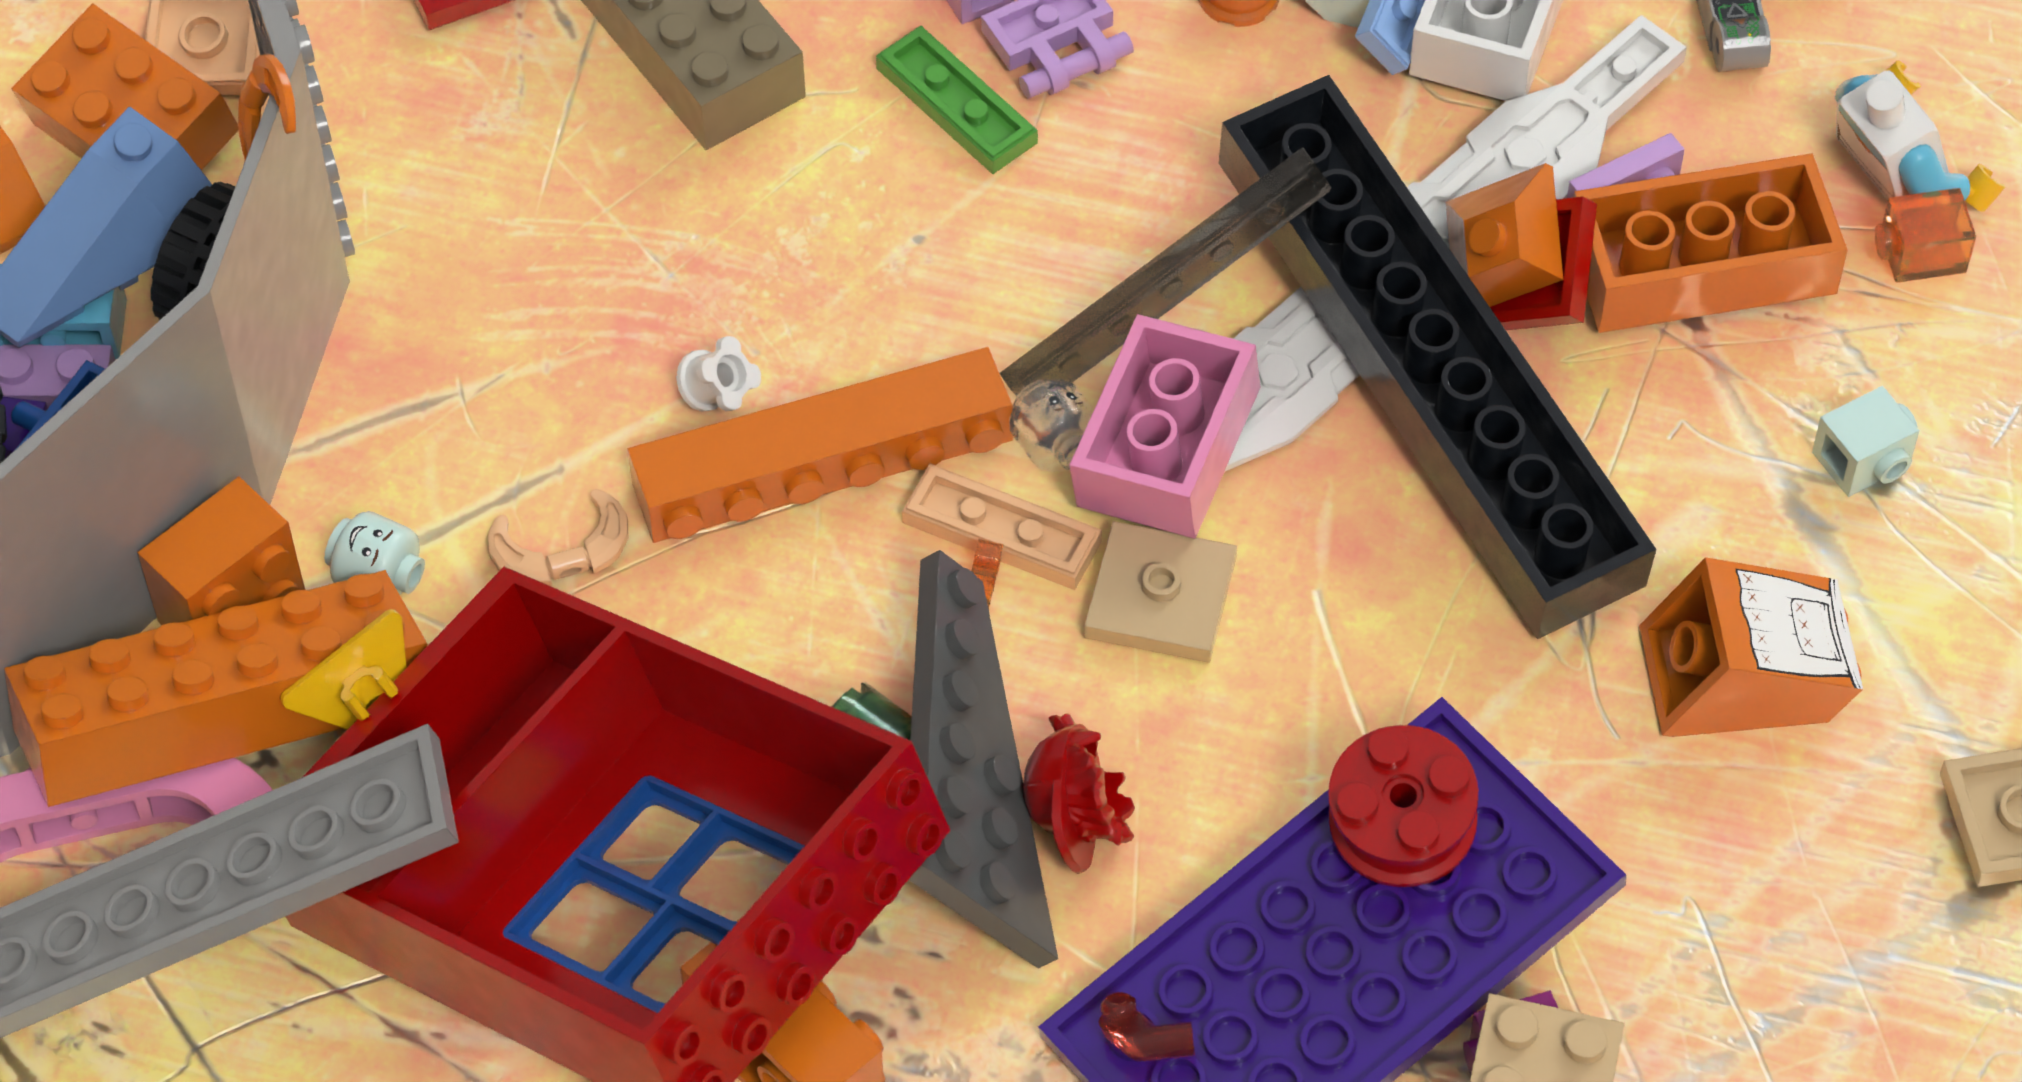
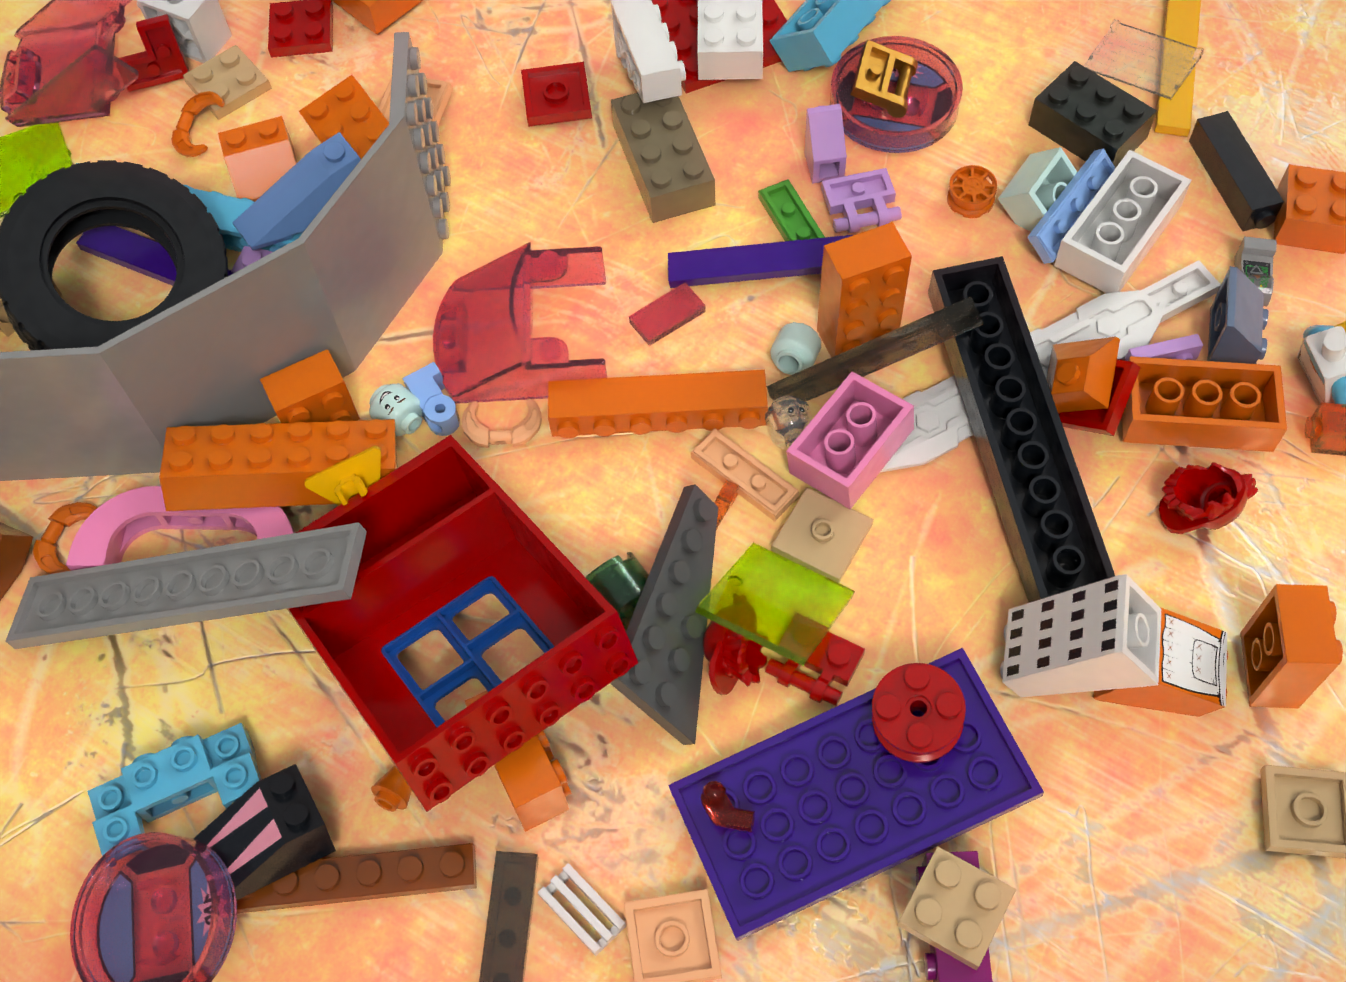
camera: 20 degrees right, 5 degrees up
orange piece [238,54,296,160] -> none
white brick [676,336,761,412] -> none
light aqua brick [1812,385,1920,497] -> none
none -> light blue leg [402,362,460,436]
none -> clear pink windscreen [433,242,608,404]
none -> clear pink tile [629,282,706,346]
none -> dark purple tile [668,234,856,288]
none -> clear neon green piece [695,542,855,666]
none -> red plate [765,615,865,707]
none -> light aqua head [770,322,821,375]
none -> orange brick [817,222,912,363]
none -> white slope [1000,574,1162,697]
none -> red hair [1159,462,1258,534]
none -> sand blue slope [1207,266,1269,364]
none -> orange brick [1240,584,1343,709]

